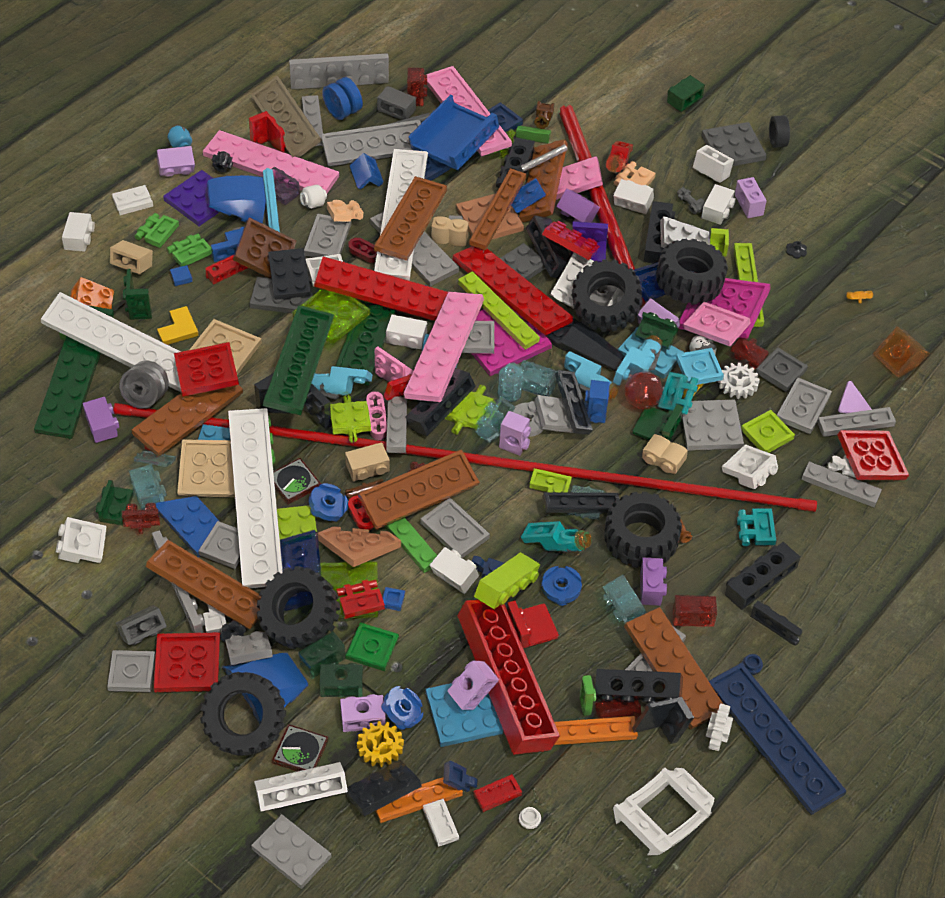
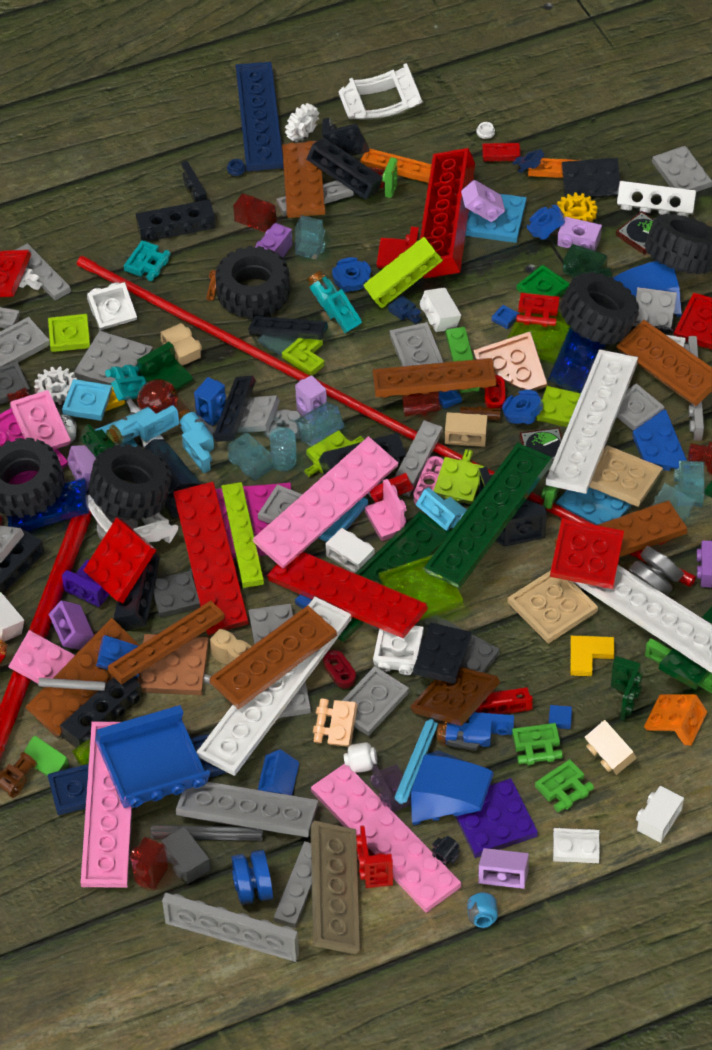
camera: 150 degrees left, 0 degrees up
white plate [423,799,459,847] -> none

